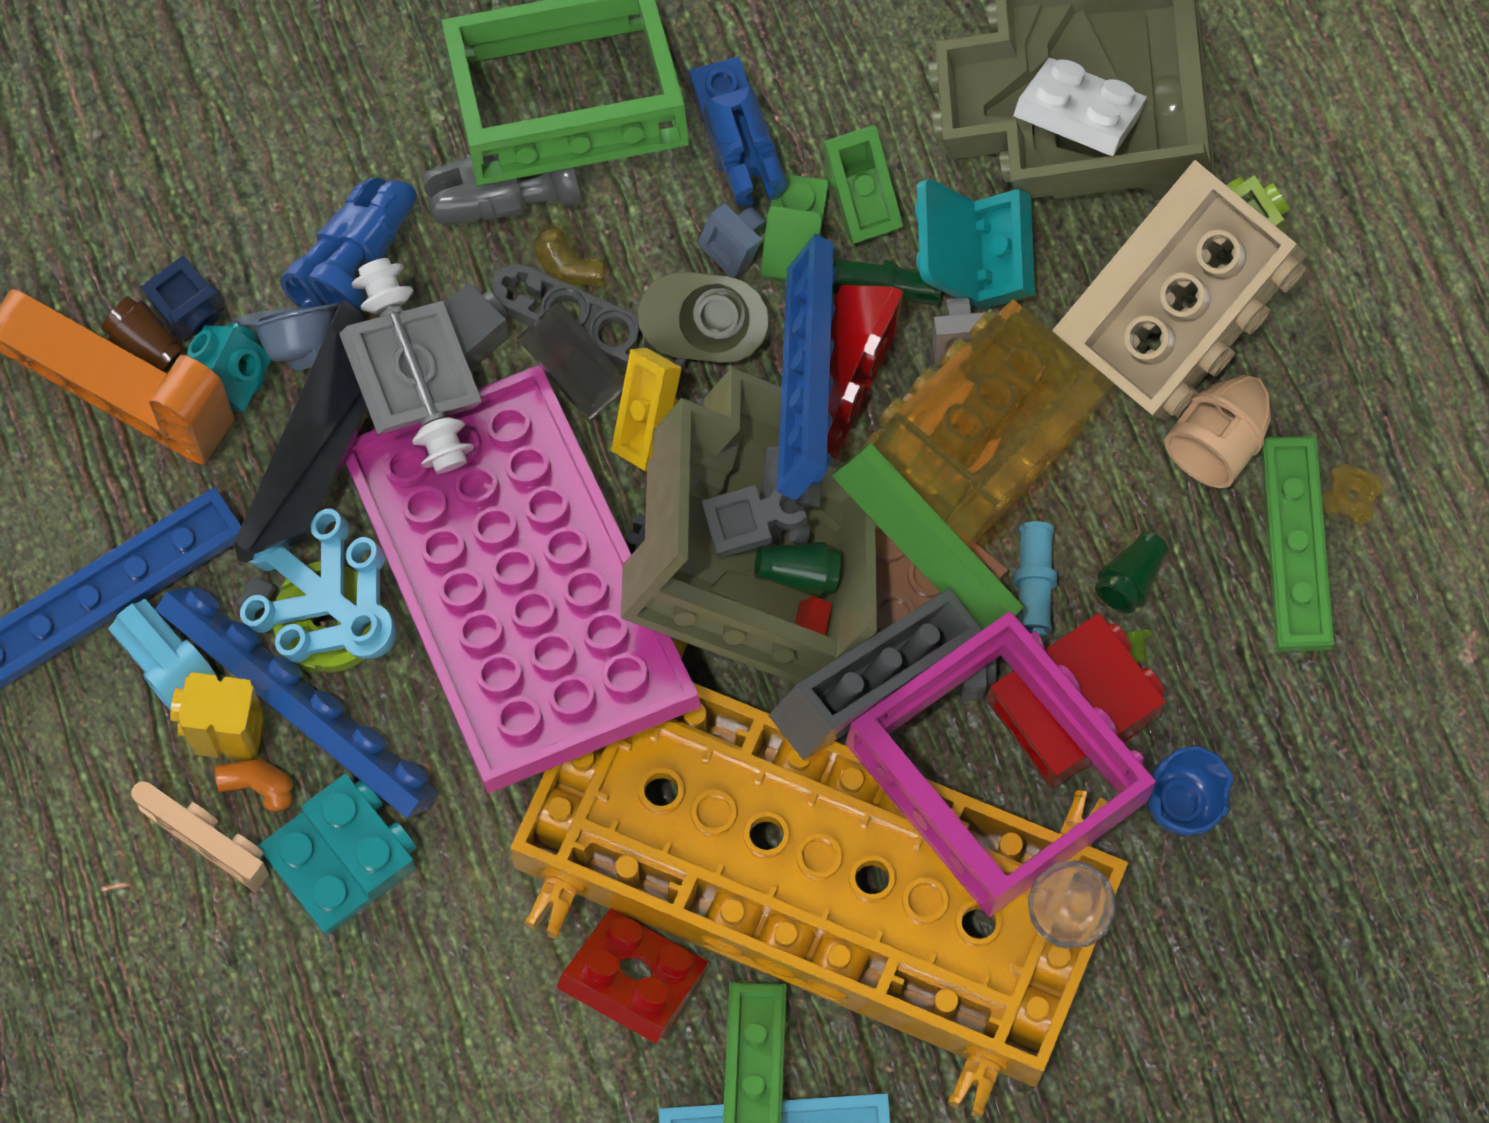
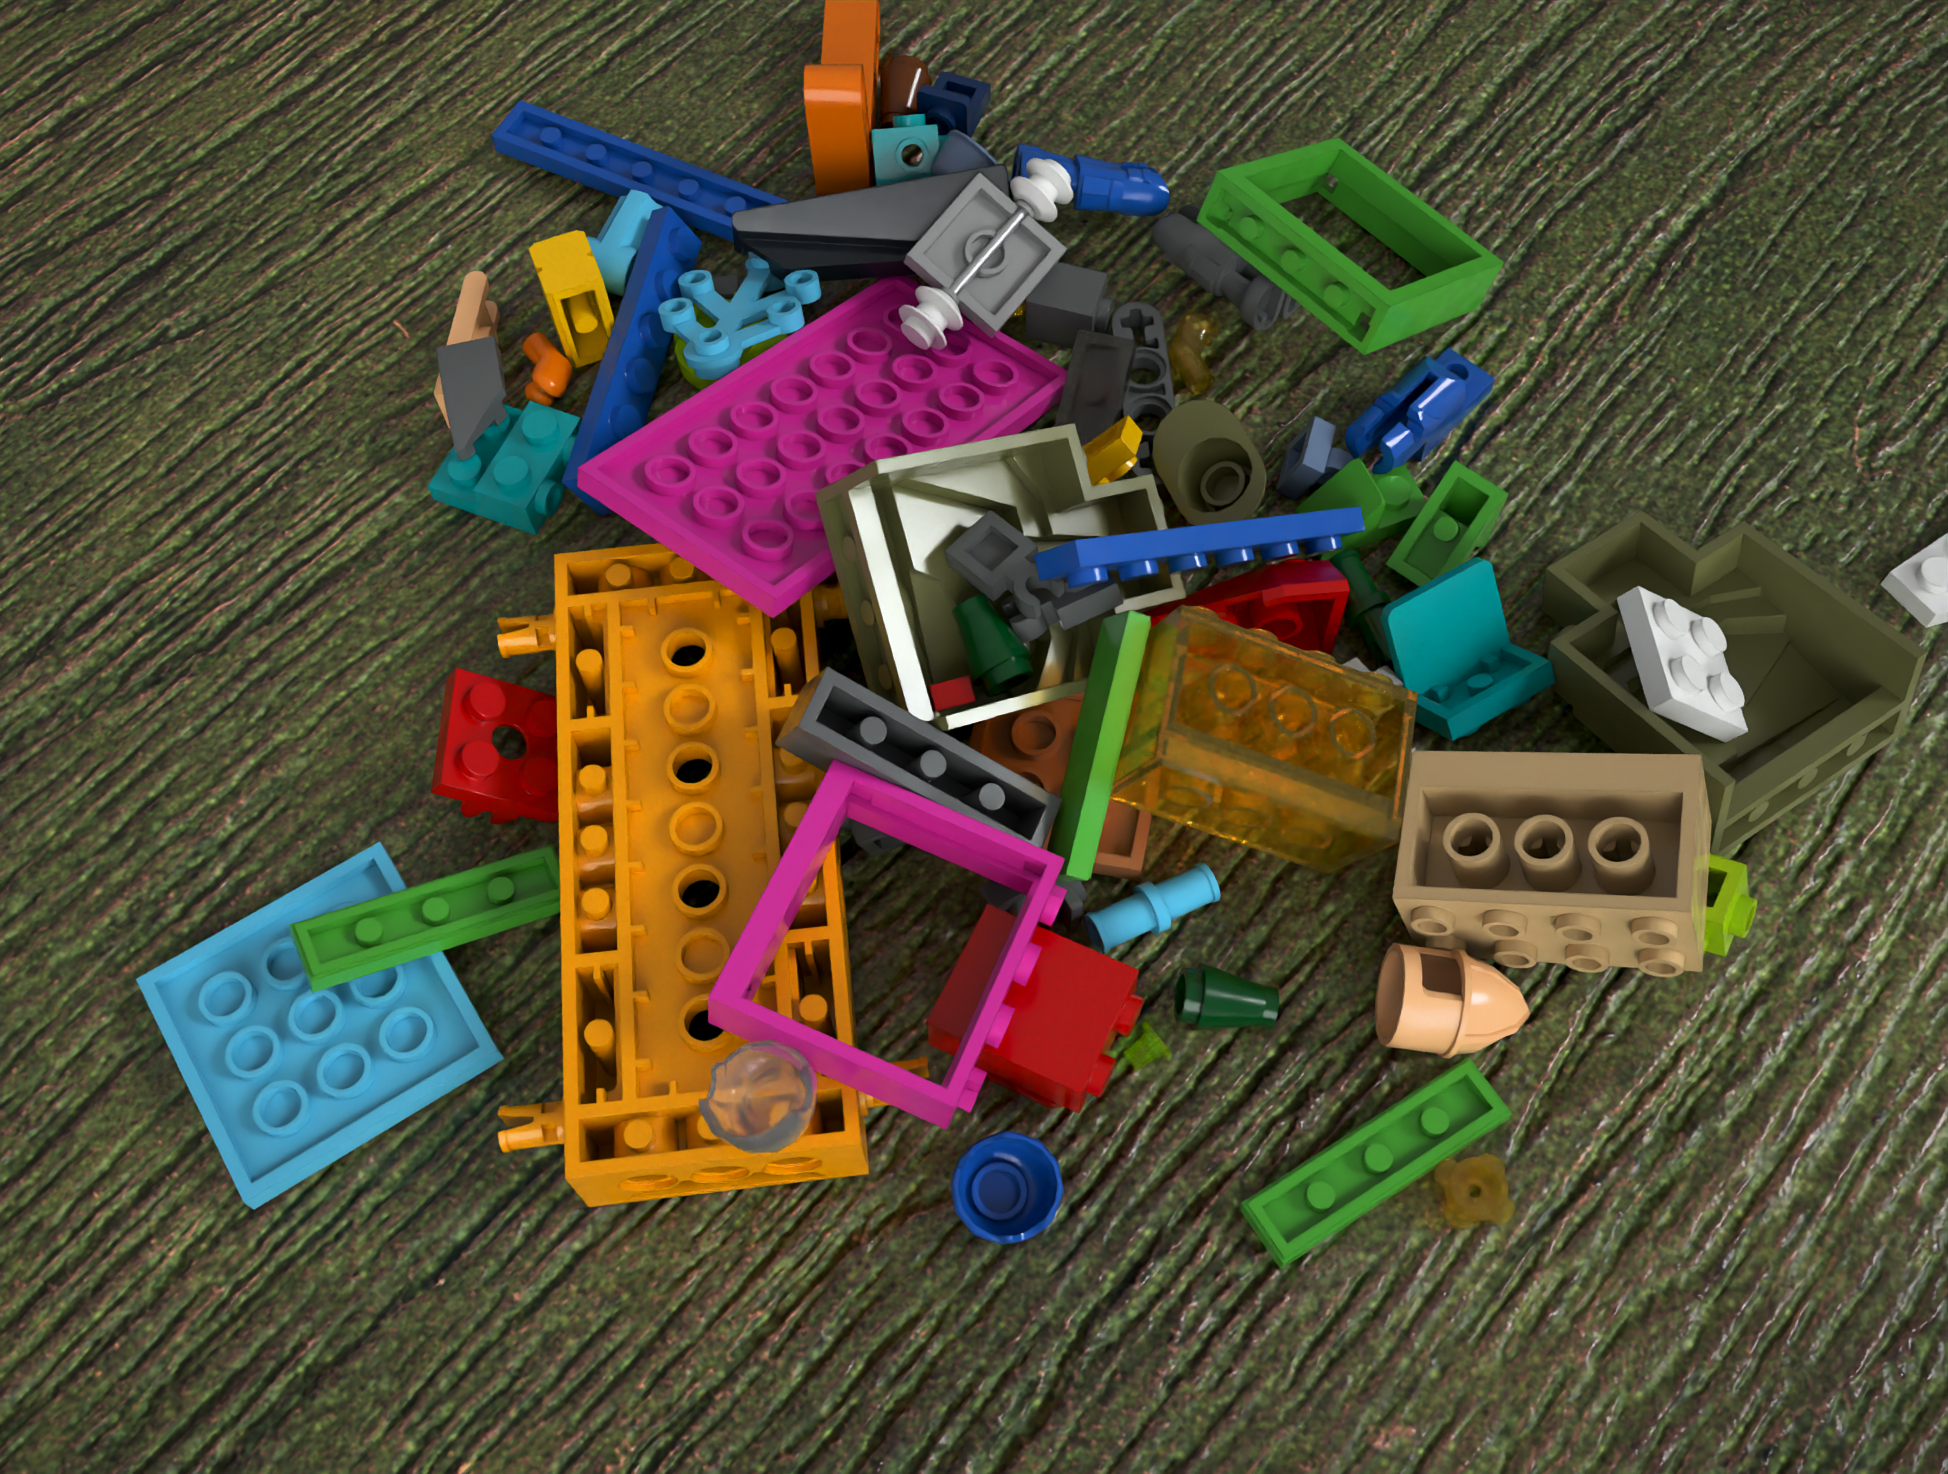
camera: 65 degrees right, 10 degrees down
none -> dark grey slope [436,336,508,461]

